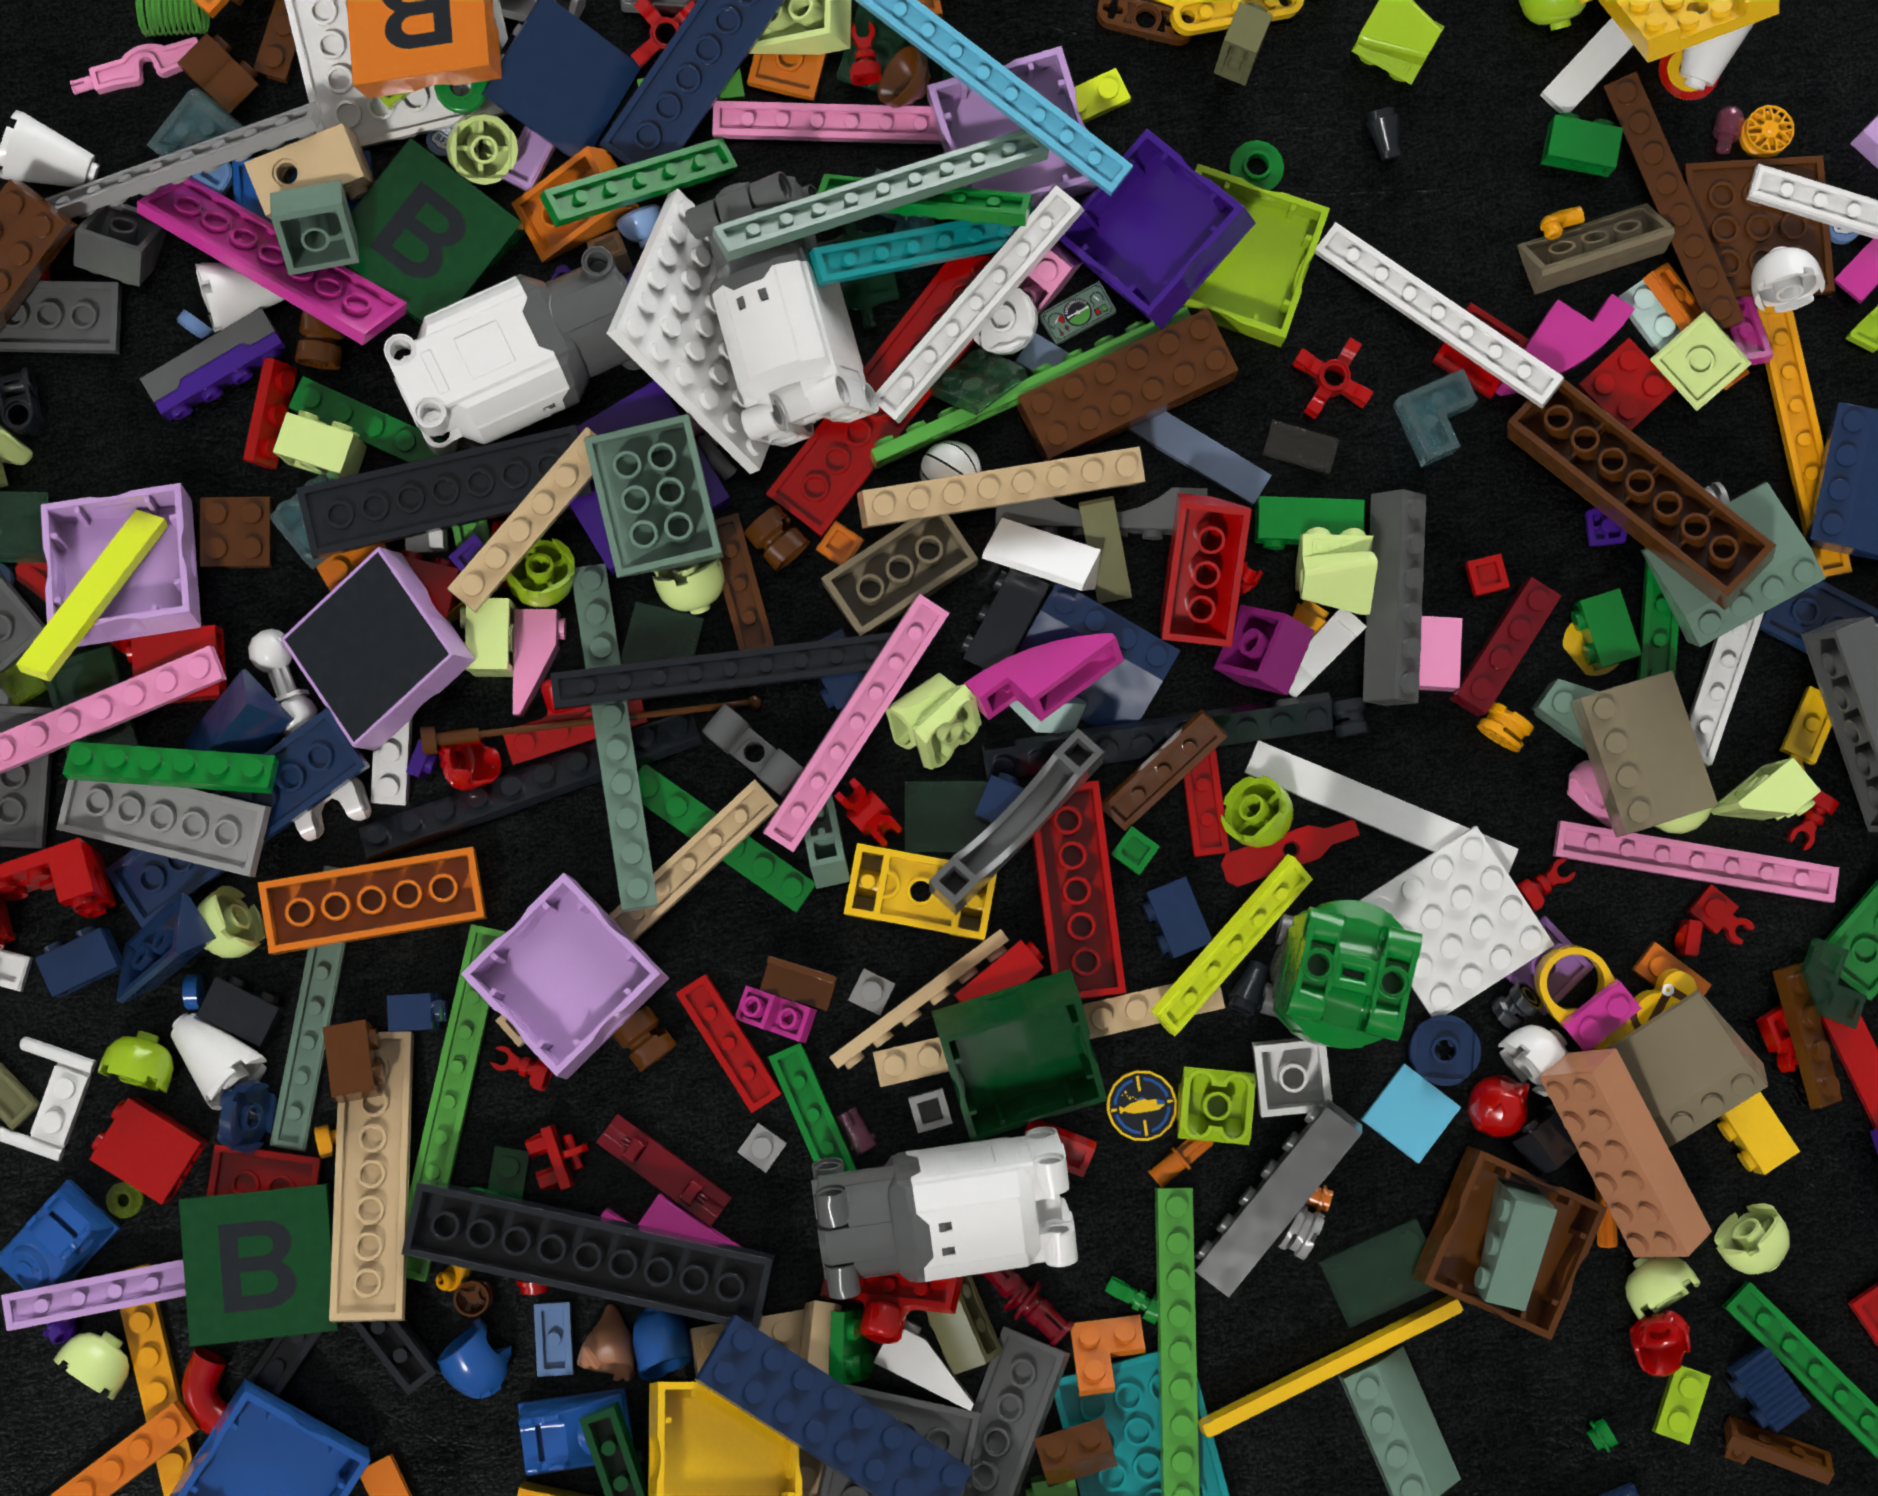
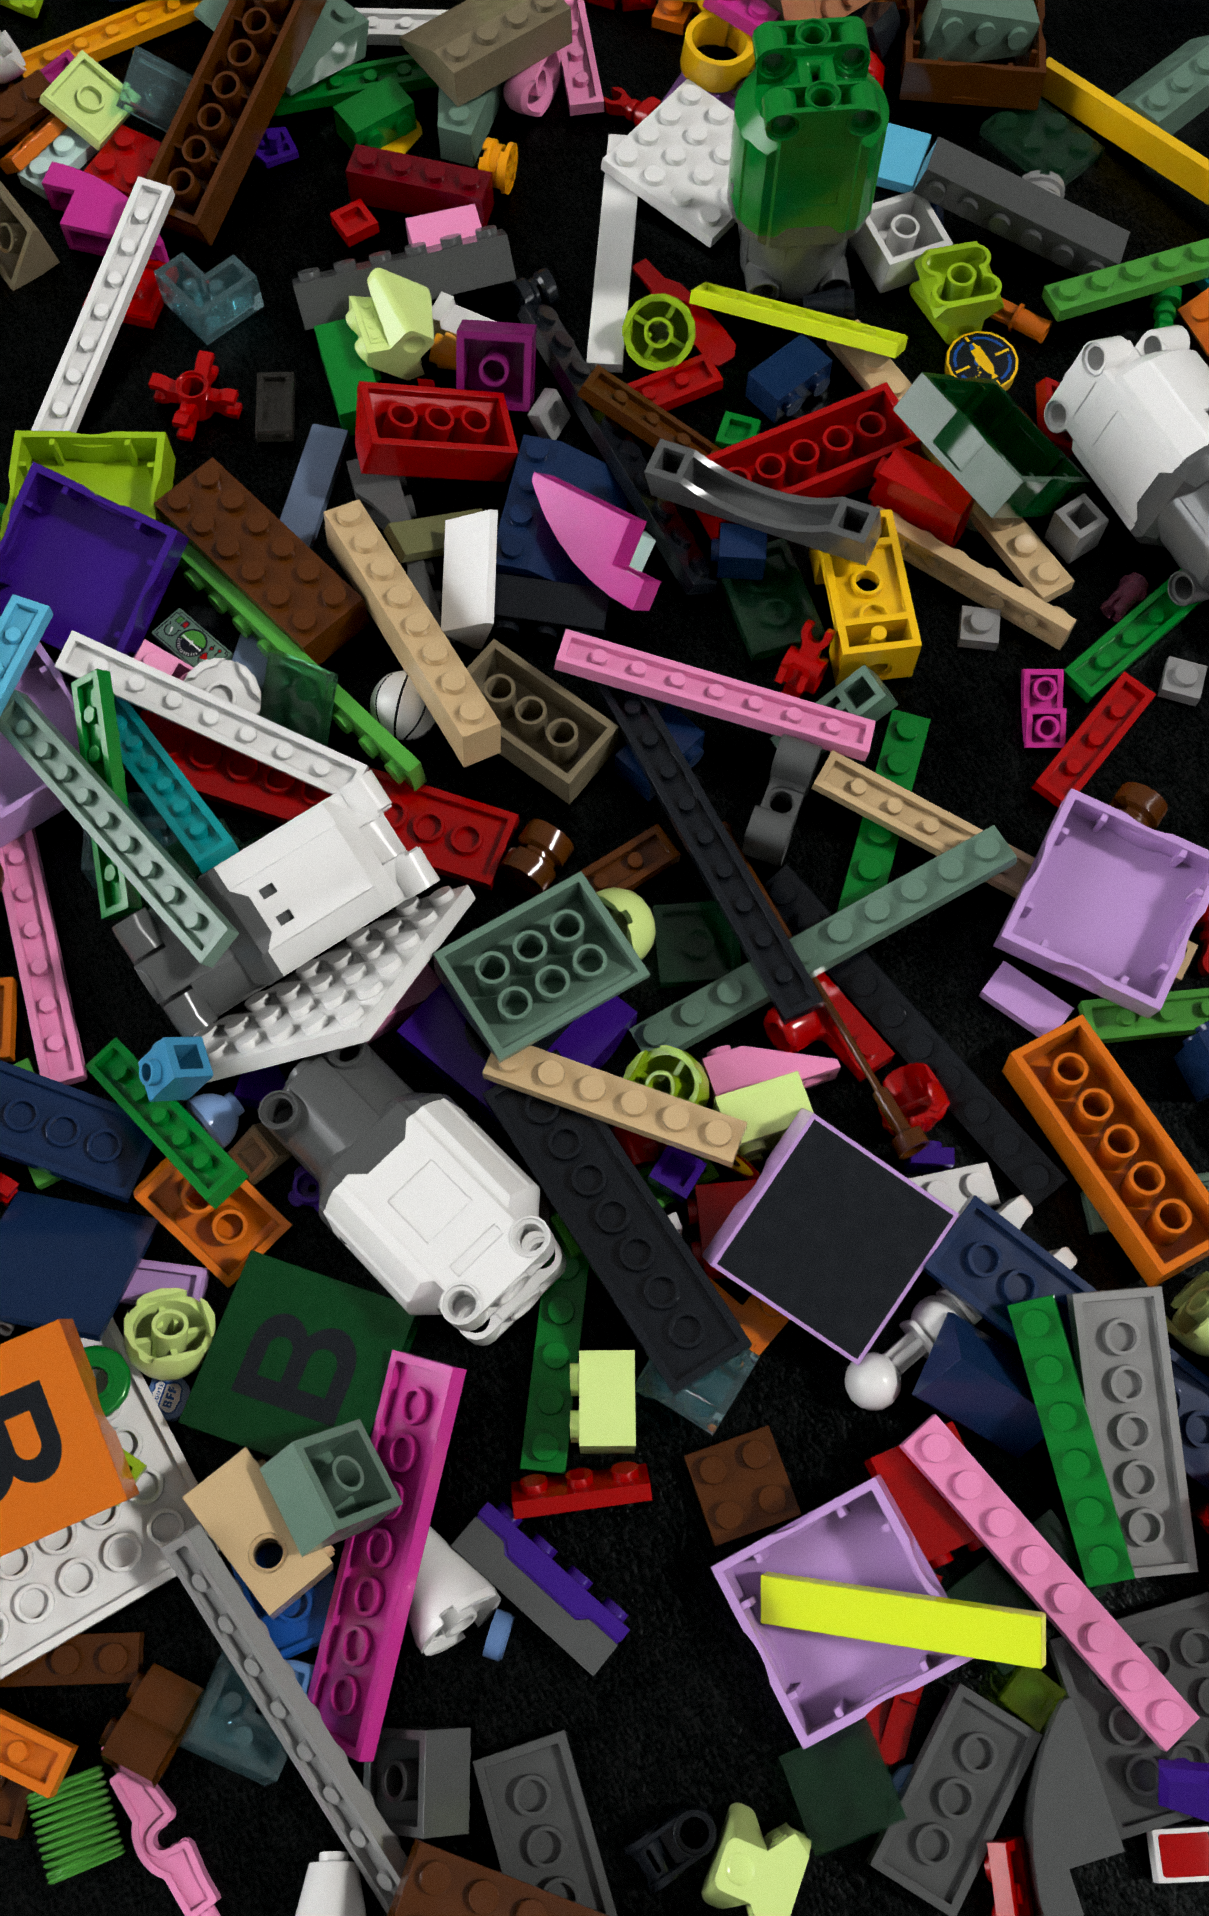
camera: 105 degrees left, 15 degrees down
reddish brown wheel [295,311,345,370] -> none
reddish brown panel [760,956,838,1011] -> none
orange tile [816,520,865,566] -> none
yellowish green piece [886,673,982,770] -> none
none -> clear light blue tile [116,45,193,132]
none -> dark azure brick [138,1036,214,1102]
none -> light grey plate [527,388,571,440]
none -> lavender tile [979,961,1074,1038]

